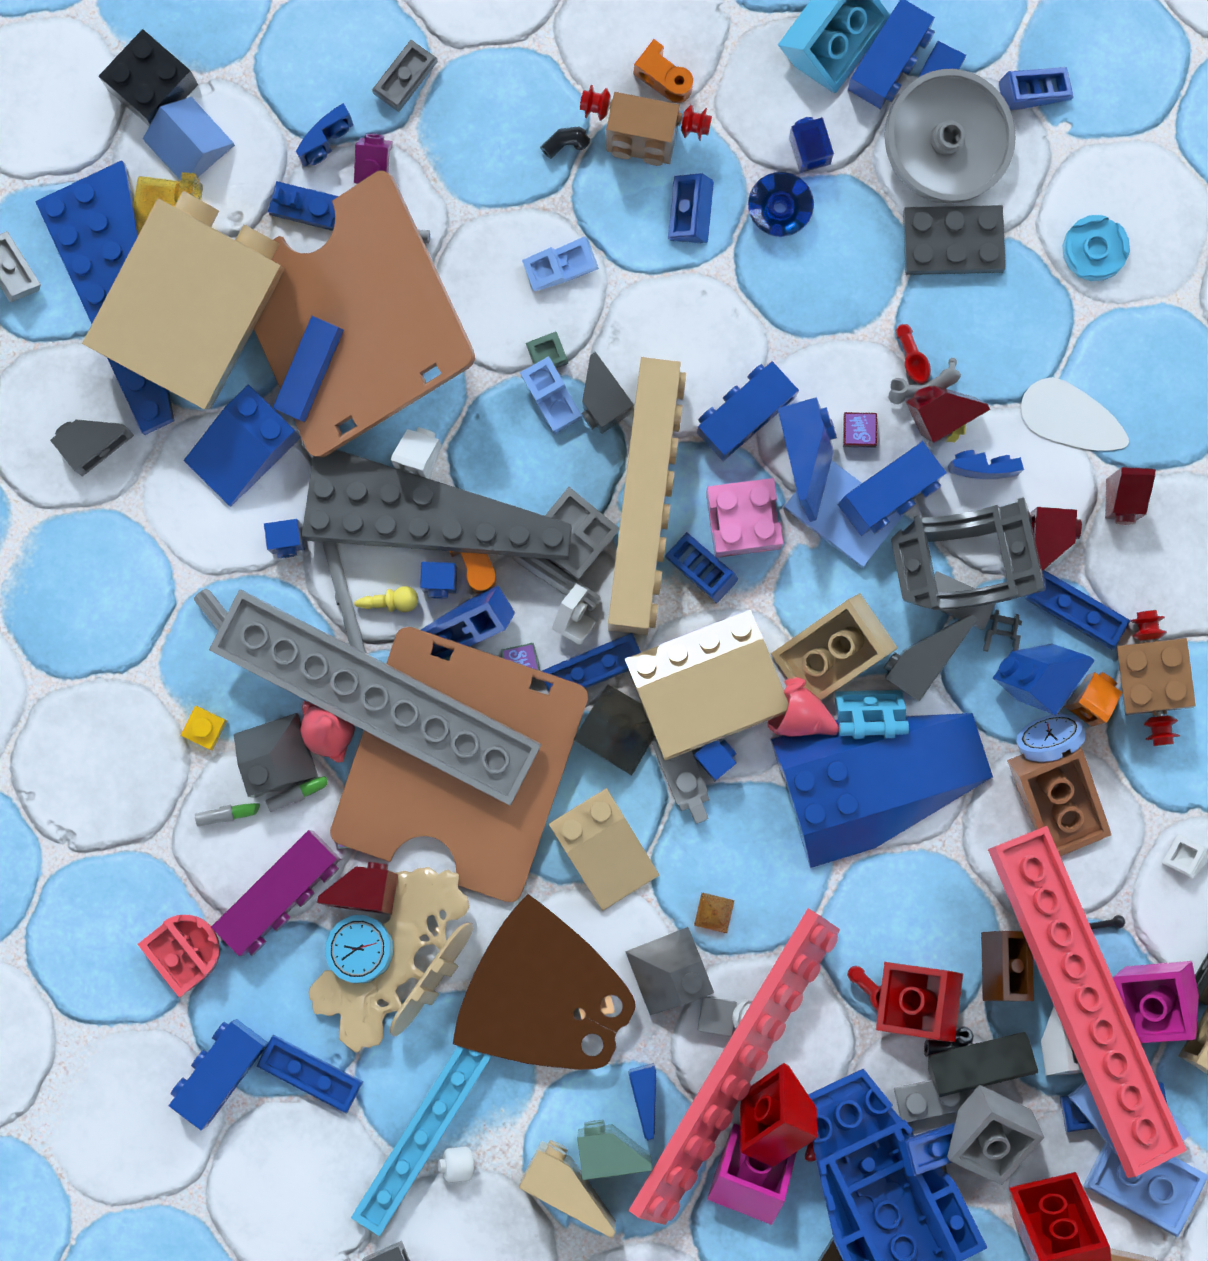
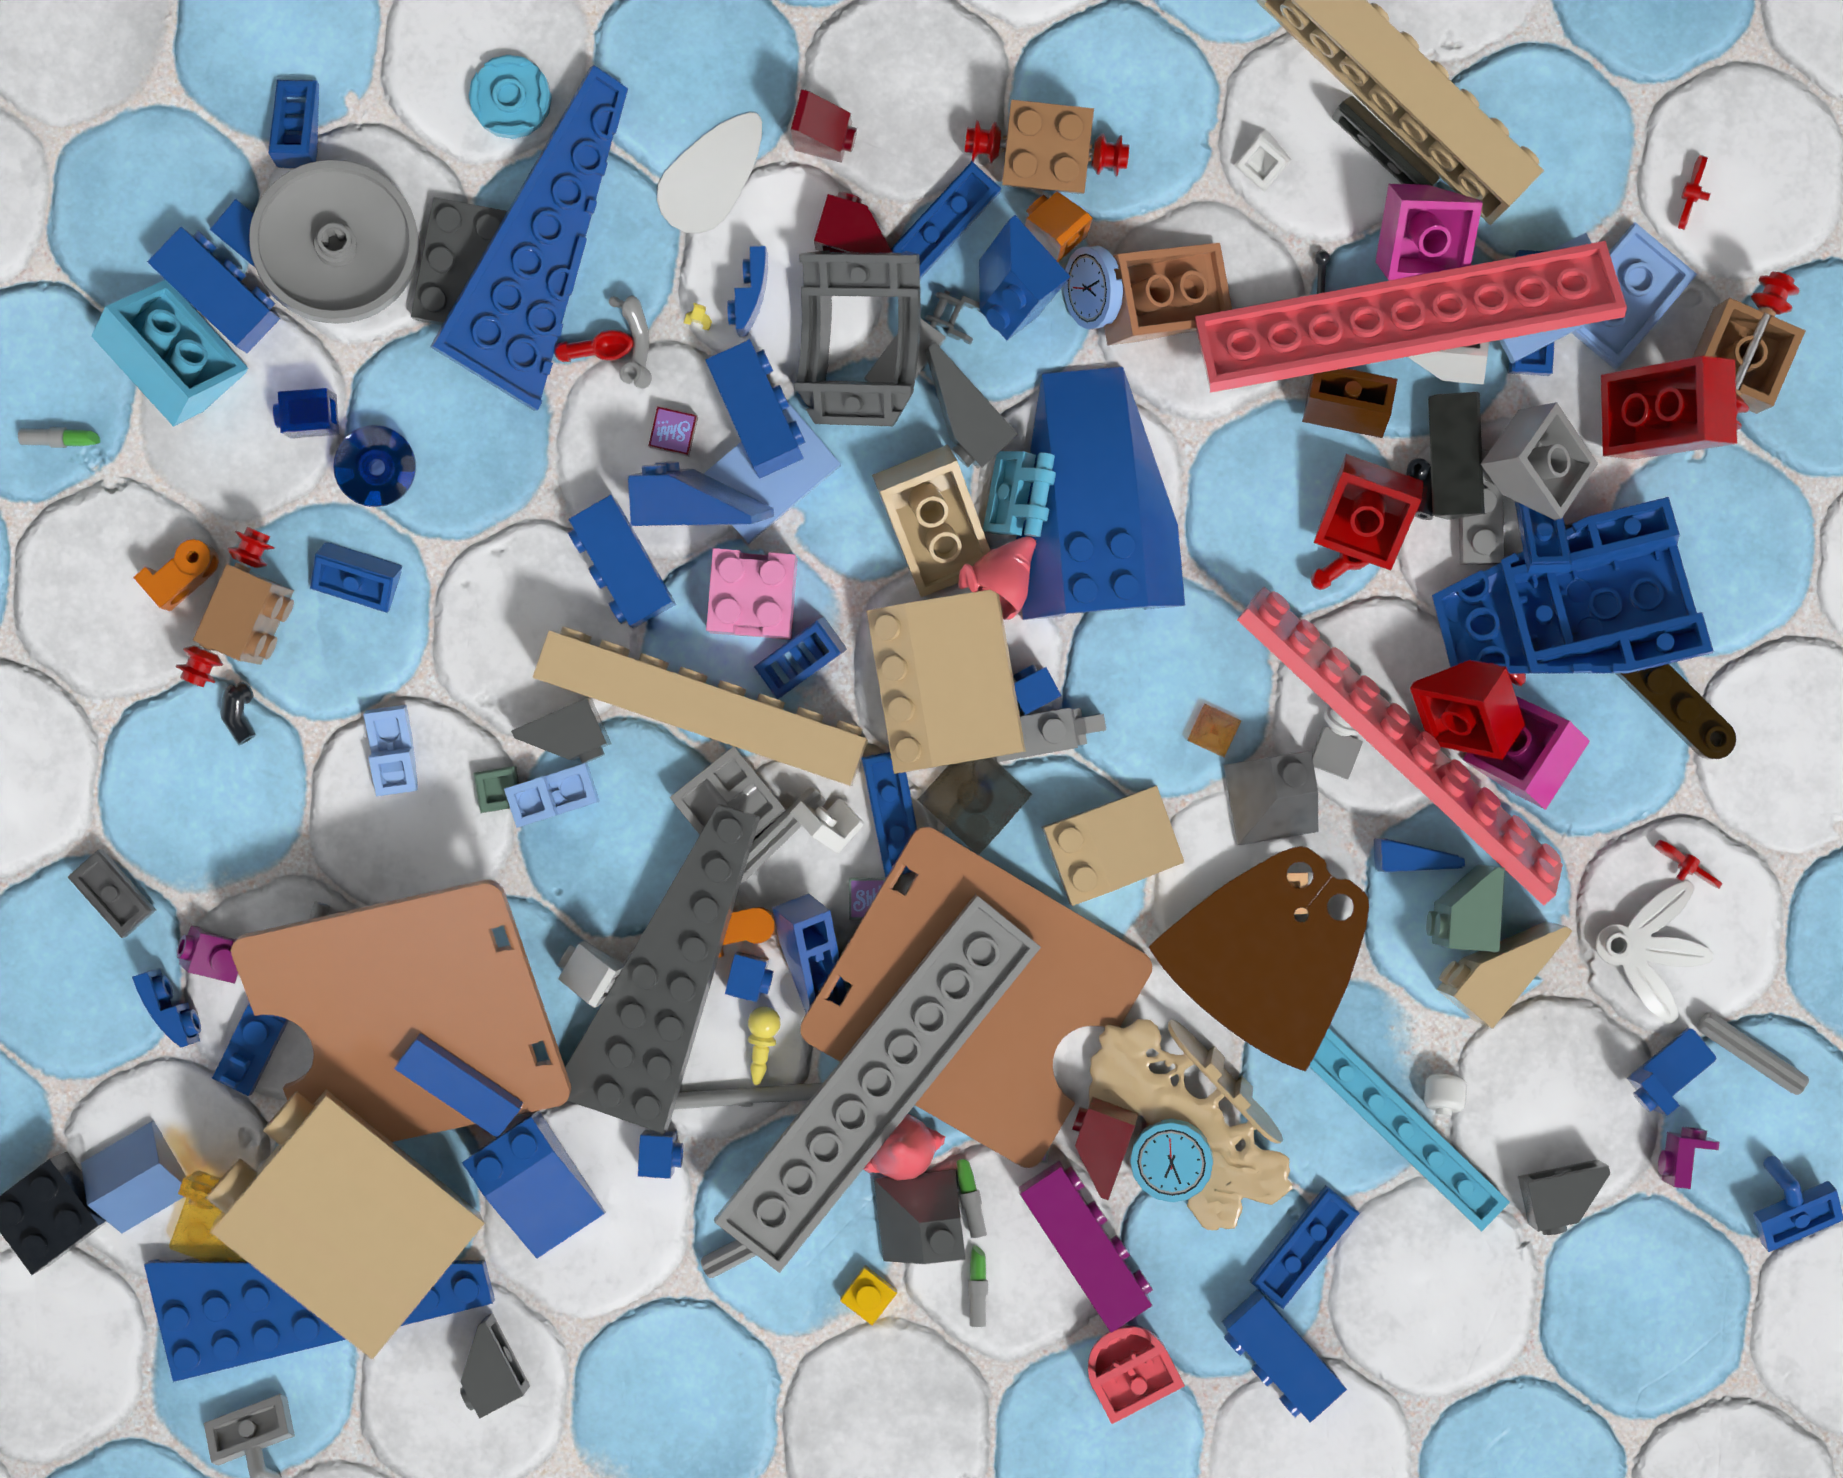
camera: 80 degrees left, 5 degrees up
dark red slope [906,386,990,443] -> none
none -> blue wing [430,65,628,411]

